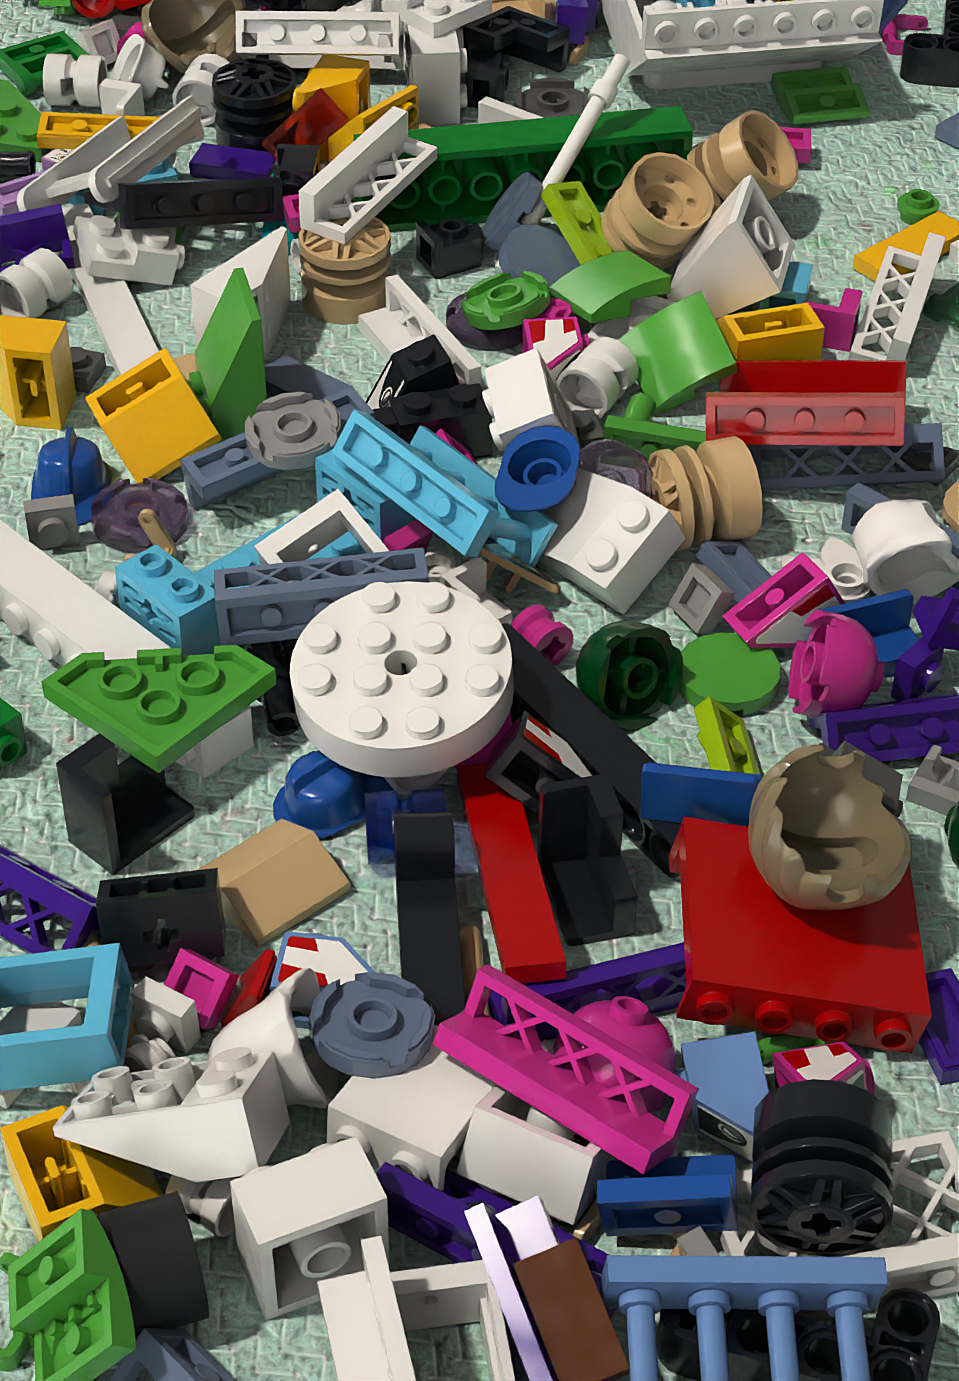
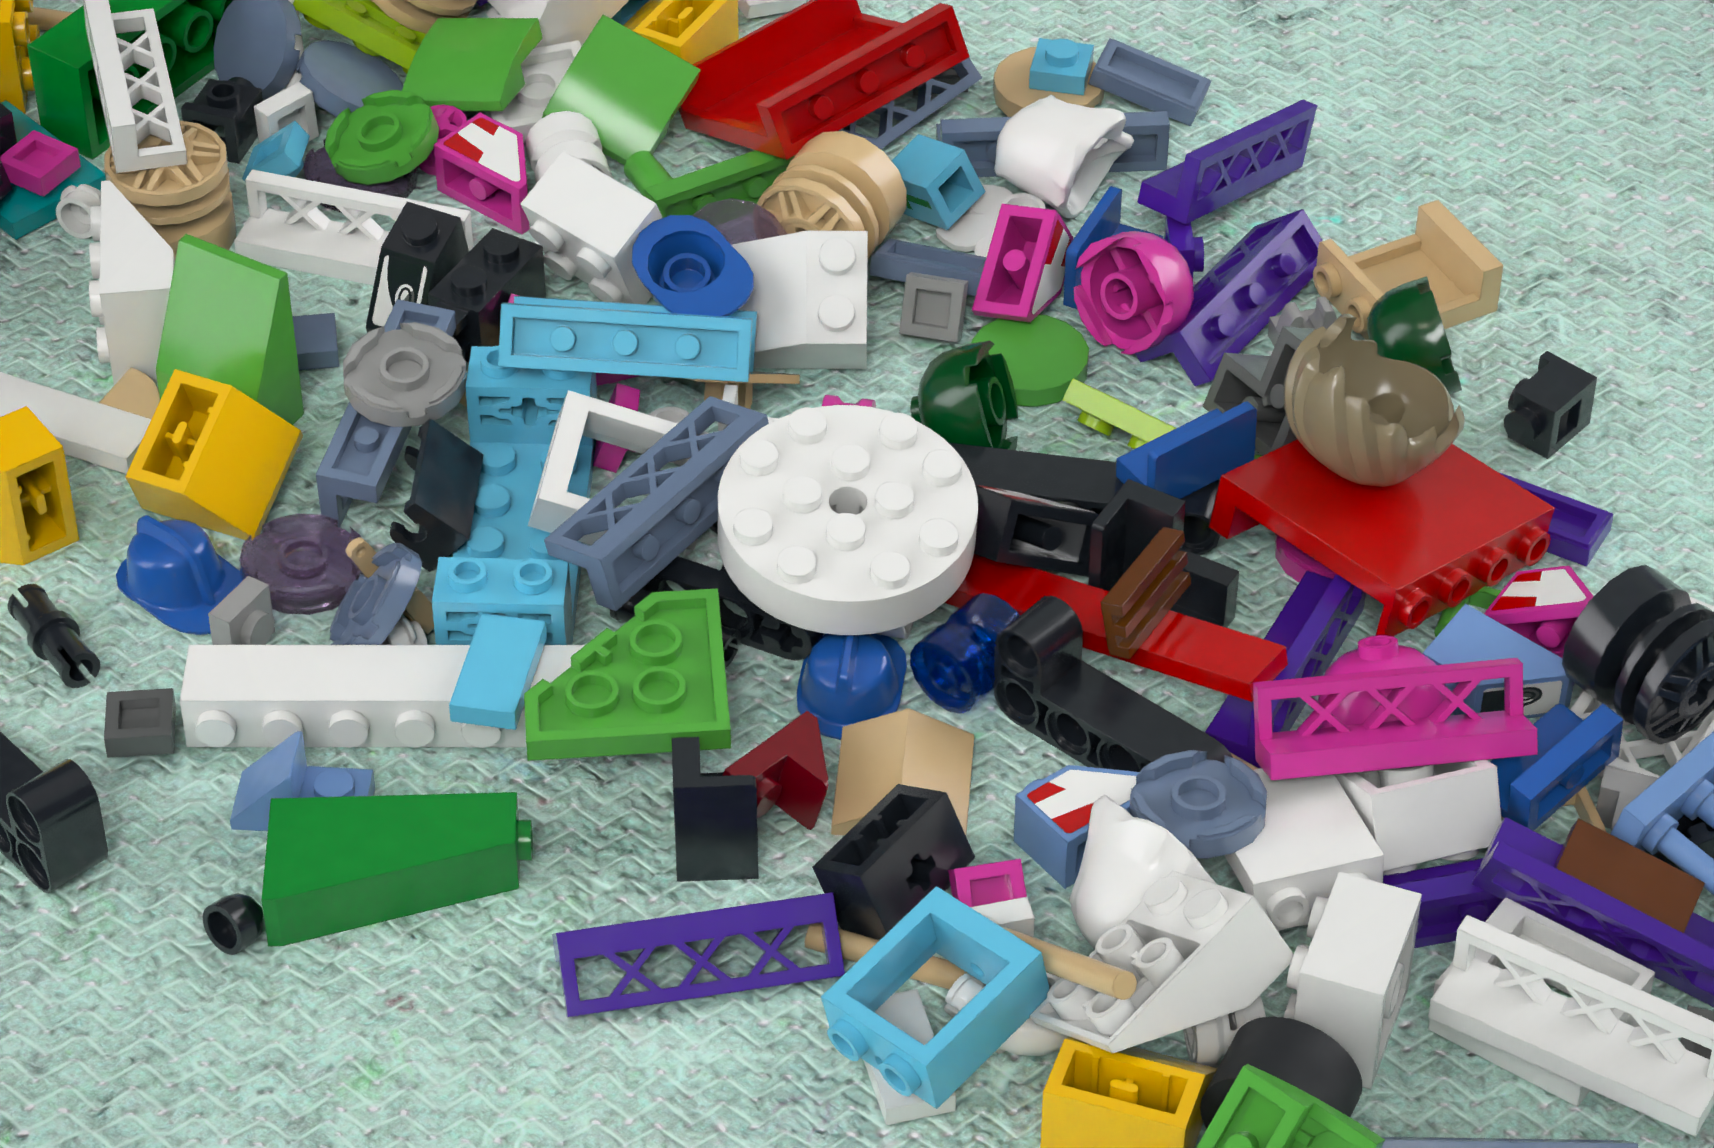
camera: 45 degrees left, 0 degrees up
red slope [220,949,277,1028] -> none
none -> medium azure plate [242,121,310,181]
none -> white plate [254,82,319,143]
none -> sand blue tile [330,543,422,645]
none -> black hinge [390,419,484,572]
none -> medium azure tile [449,613,547,730]
none -> dark red slope [723,711,828,830]
none -> medium azure brick [892,134,986,230]
none -> tan bar [1004,928,1137,1000]
none -> reddish brown tile [1100,527,1191,659]

